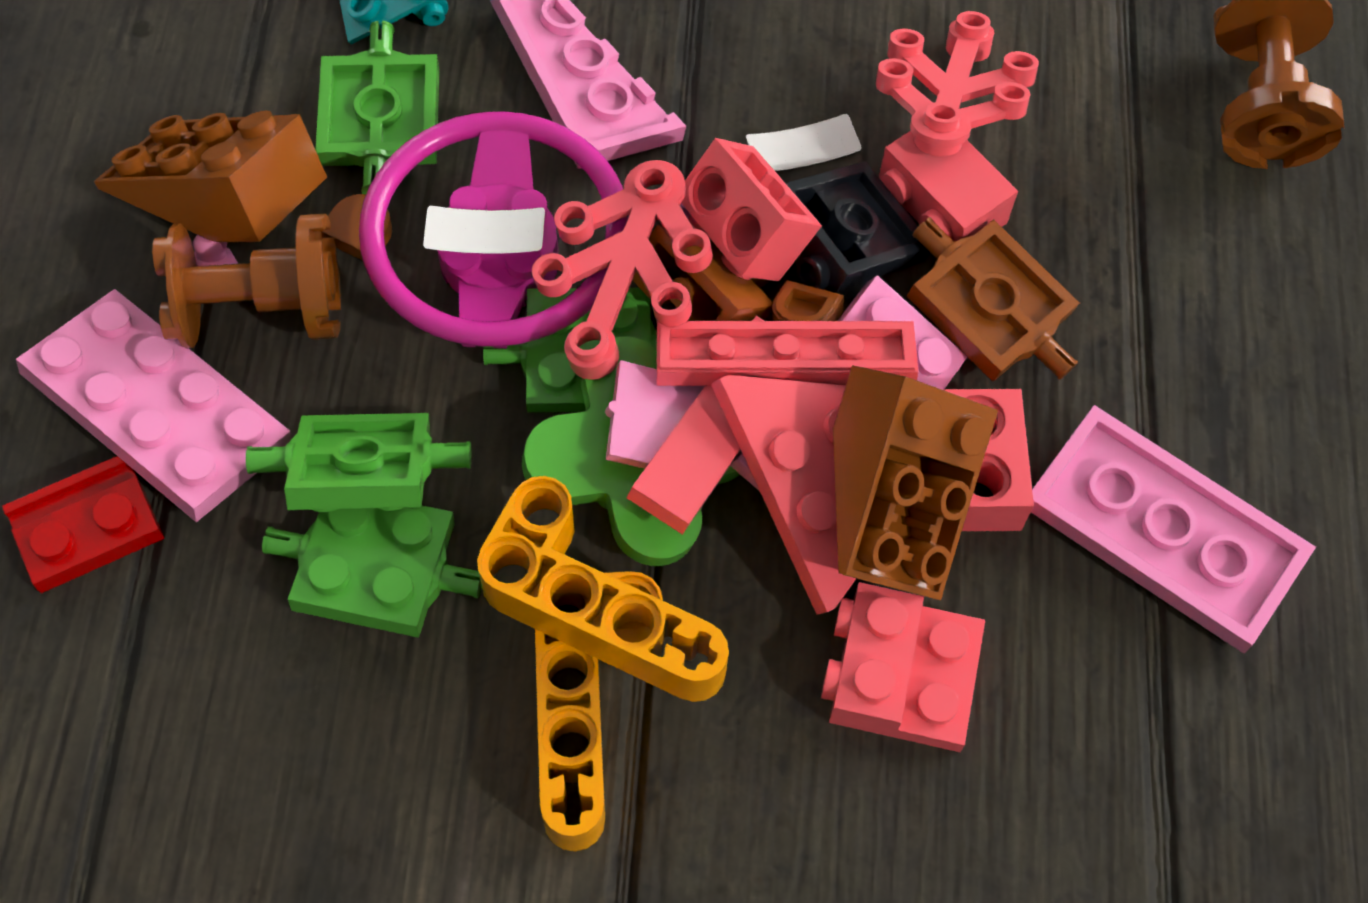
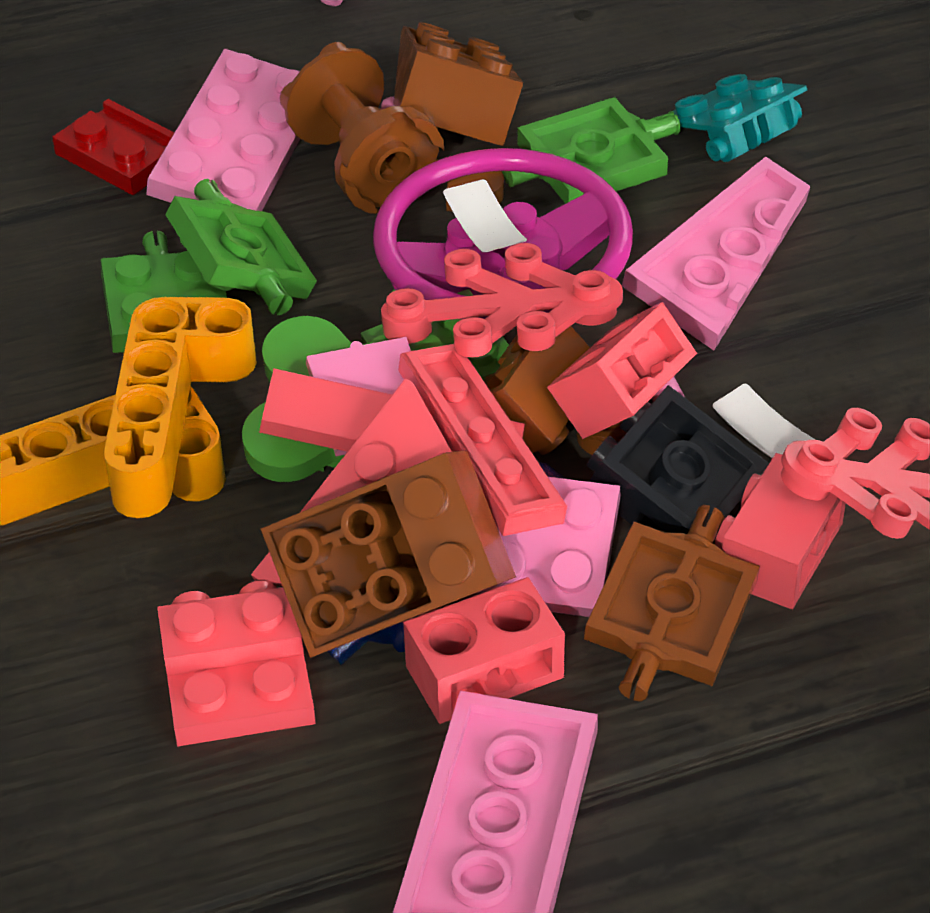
camera: 70 degrees right, 20 degrees down
dark orange tile [772,280,844,321] -> none

